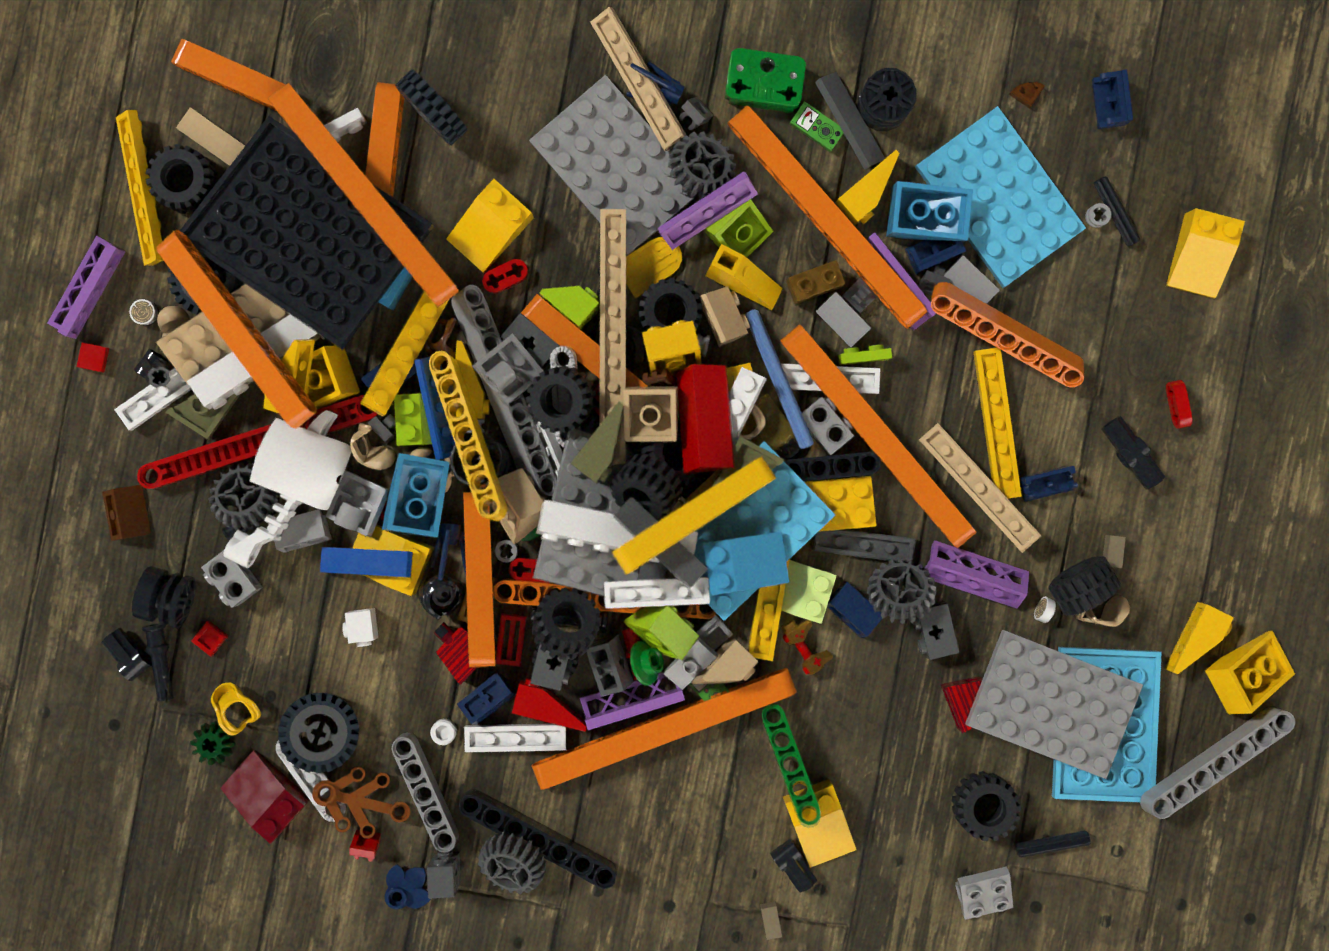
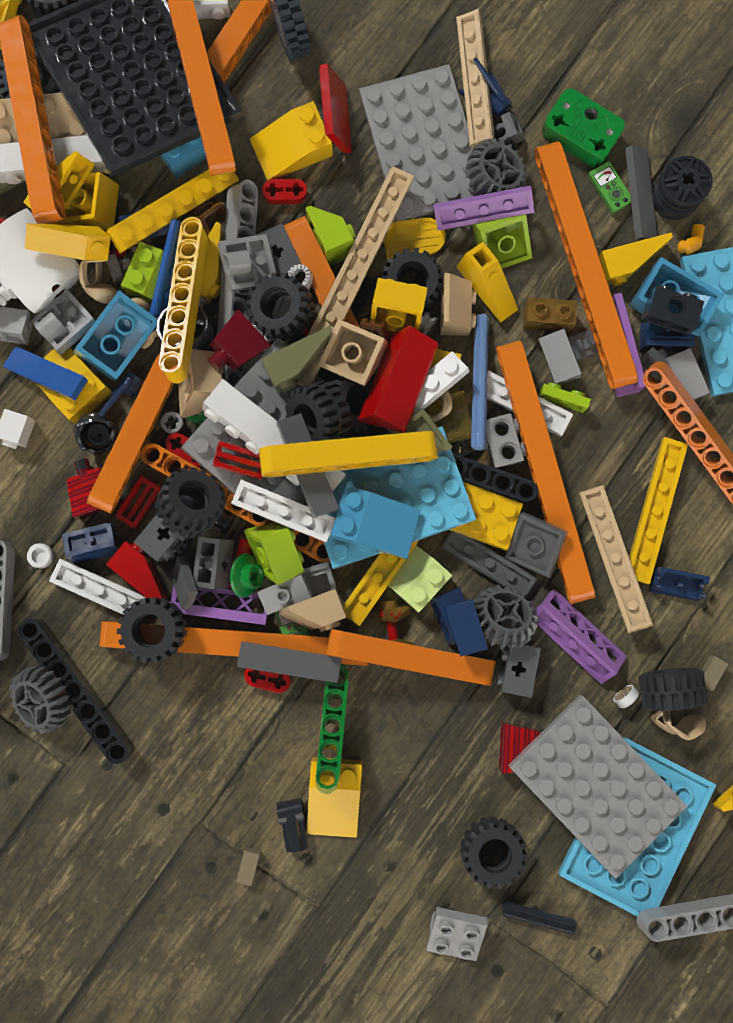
camera: 20 degrees right, 5 degrees down
none -> yellow slope [24,223,111,261]
none -> black tyre [117,598,187,663]
none -> dark grey tile [170,556,198,610]
none -> dark red torso [208,309,271,371]
none -> red tile [212,441,263,480]
none -> dark grey tile [237,641,342,683]
none -> red beam [244,668,291,693]
none -> red tile [319,63,352,154]
none -> orange beam [326,629,496,686]
none -> dark blue hinge [446,599,488,657]
none -> dark grey tile [504,512,568,578]
none -> black brick [641,285,704,336]
none -> light orange arm [677,224,705,255]

